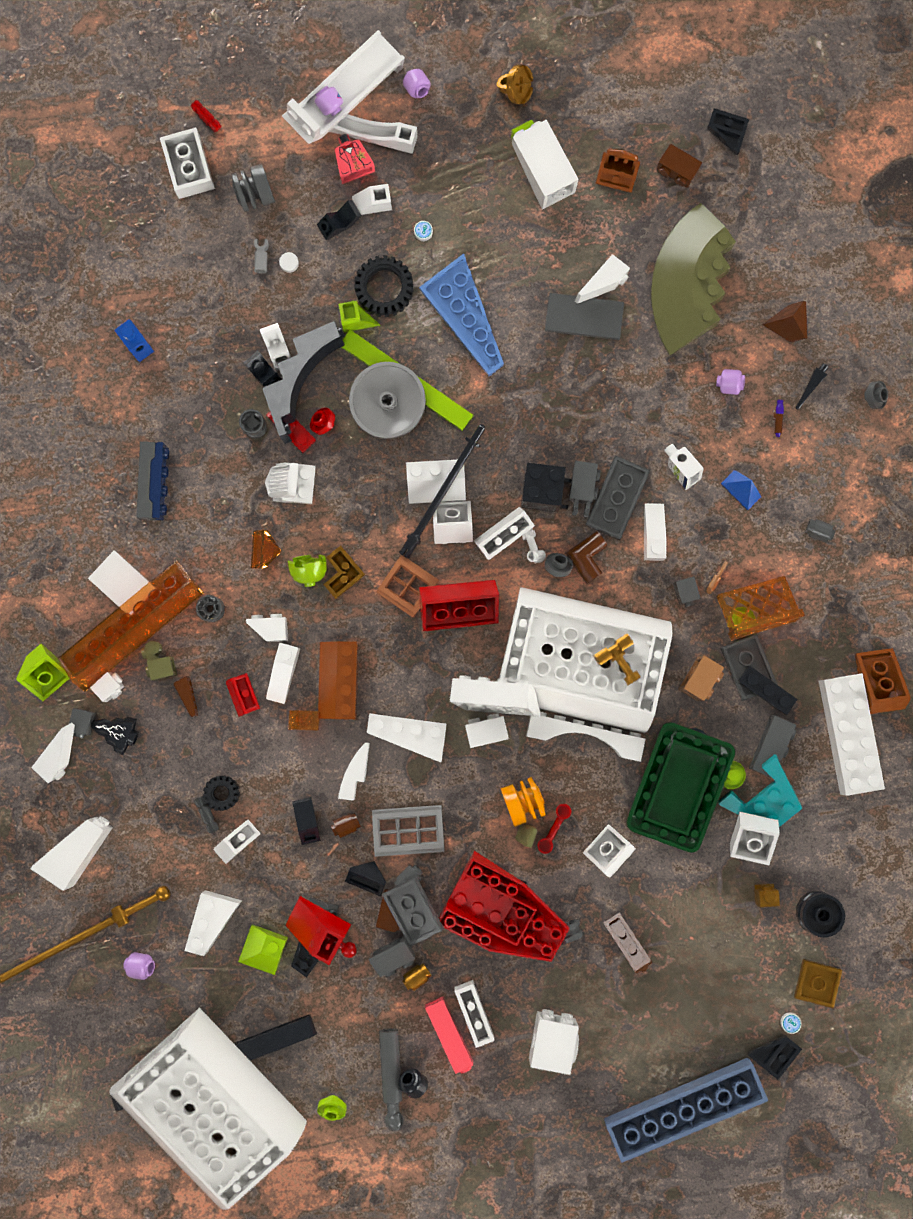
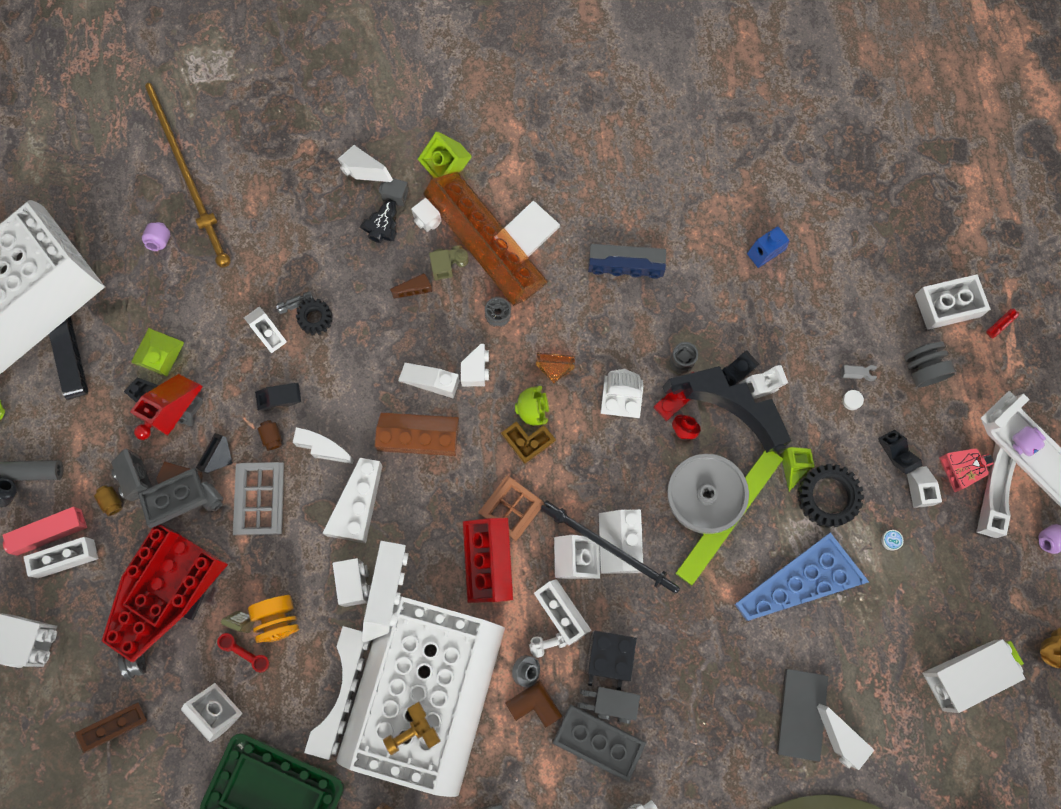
camera: 90 degrees right, 10 degrees down
white slope [31,816,113,891] -> none
white wedge [185,890,242,956] -> none
red slope [226,673,260,717] -> none
clear orange bracket [288,710,320,731] -> none
dark orange piece [595,148,641,193] -> none
white slope [644,503,666,561] -> none

